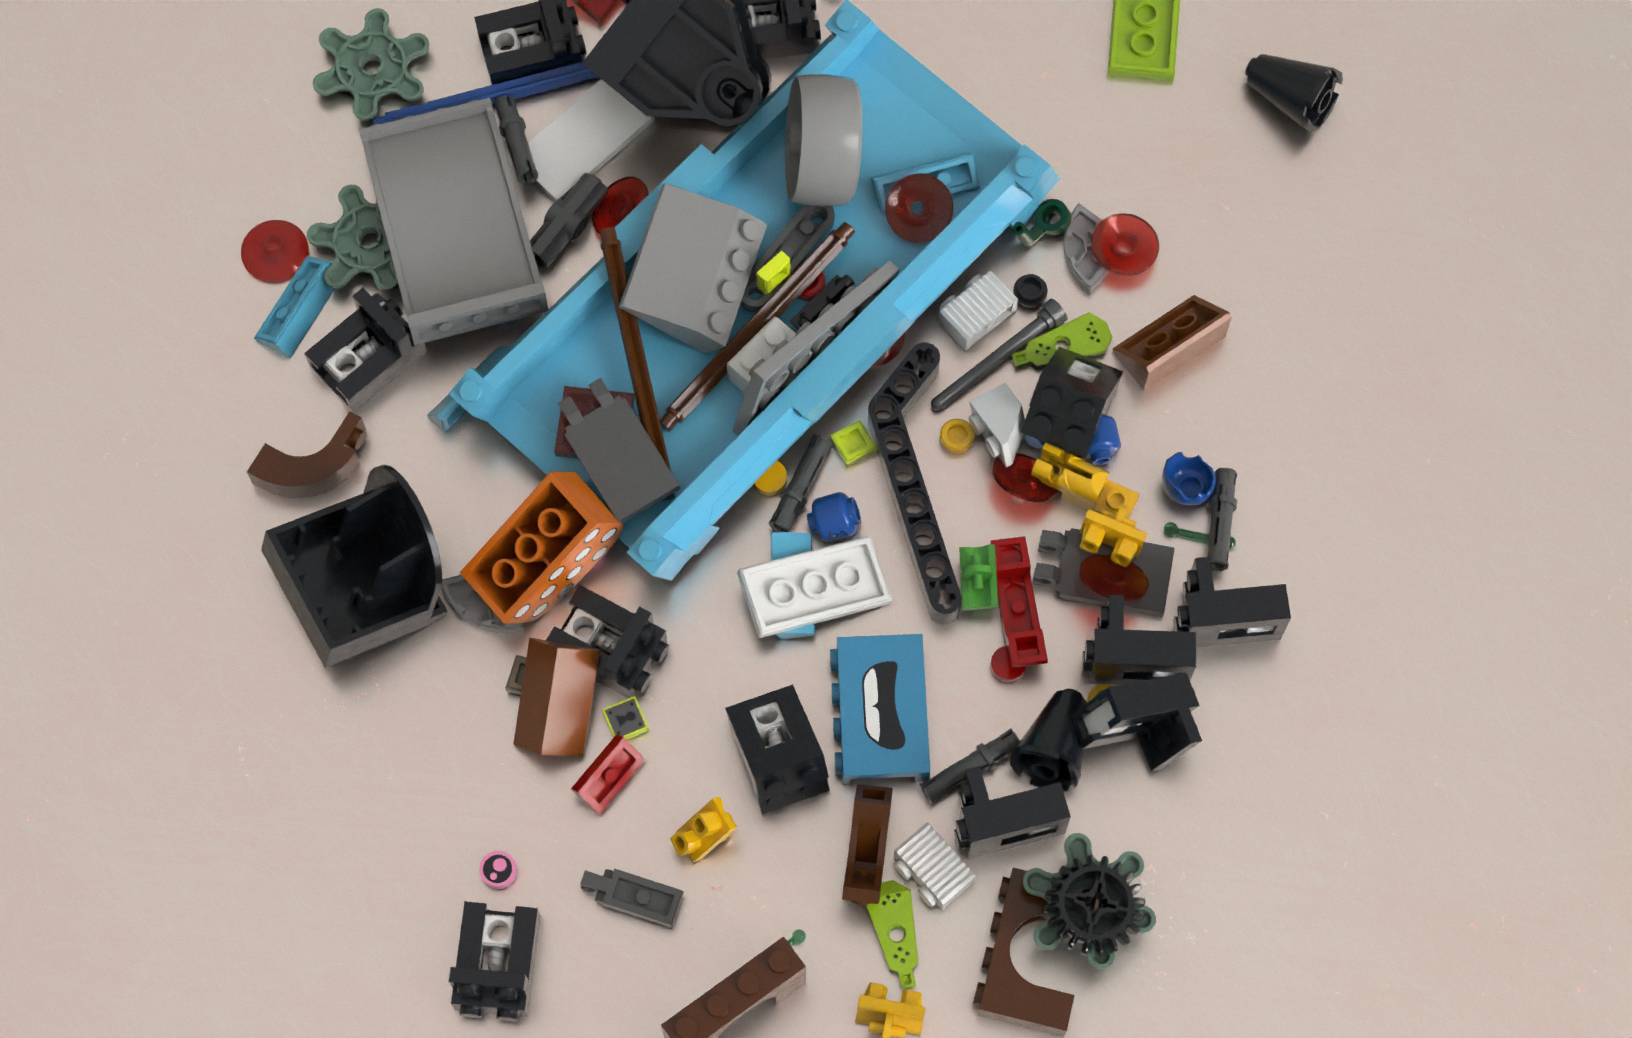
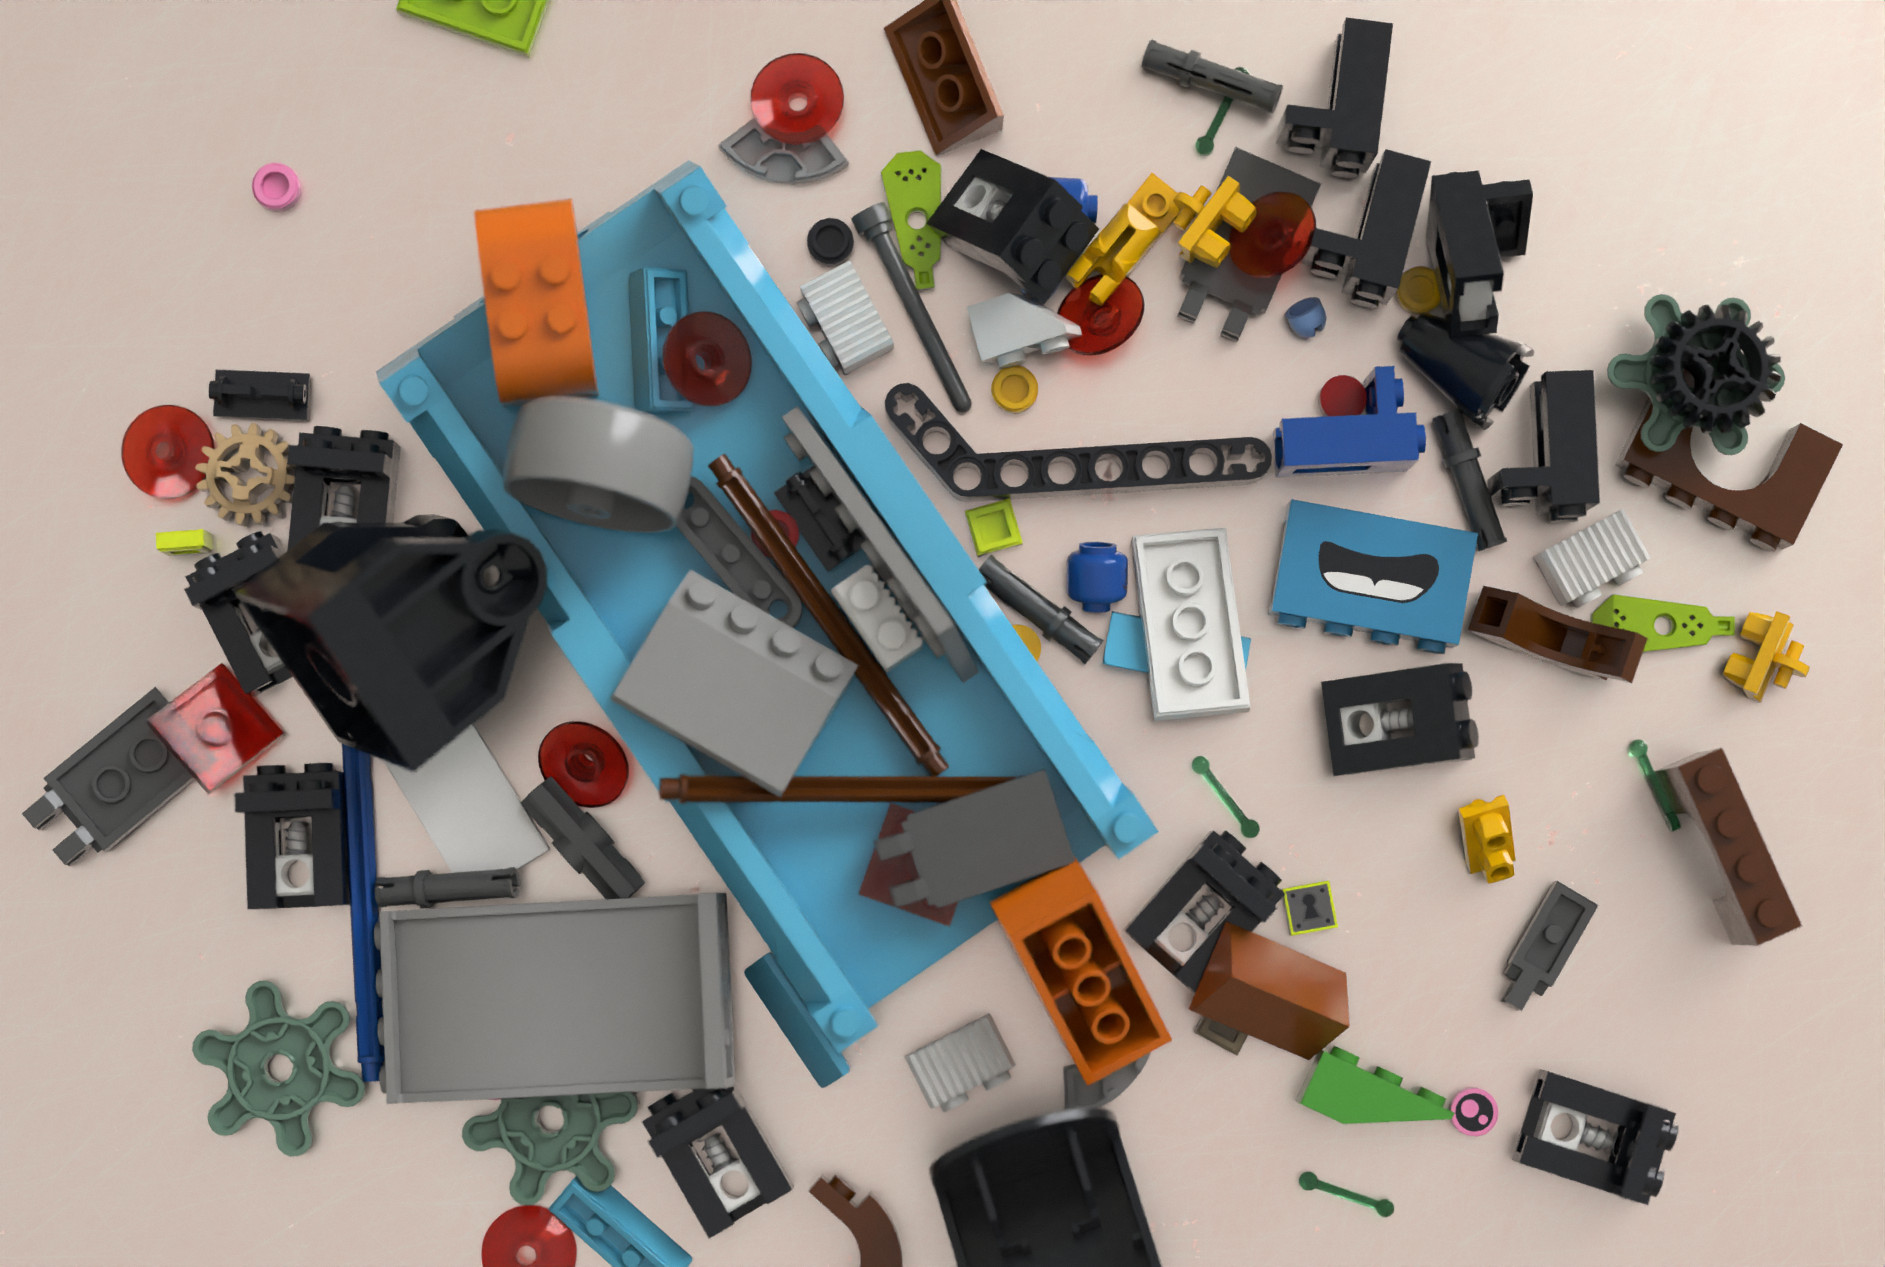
camera: 80 degrees left, 15 degrees up
red plate [571,734,645,814] -> none
neon yellow tile [756,250,790,295] -> none
bright green hips [959,544,999,611] -> none
red slope [990,536,1048,668] -> none
dark green plate [1012,199,1071,247] -> none
blue hair [1162,452,1216,505] -> none
none -> orange brick [474,198,599,407]
none -> white brick [905,1013,1016,1112]
none -> clear green hinge [1192,756,1260,838]
none -> blue brick [1273,366,1426,478]
none -> light blue hinge [1285,297,1327,338]
none -> bright green slope [1295,1046,1454,1124]
none -> clear green hinge [1298,1171,1395,1218]

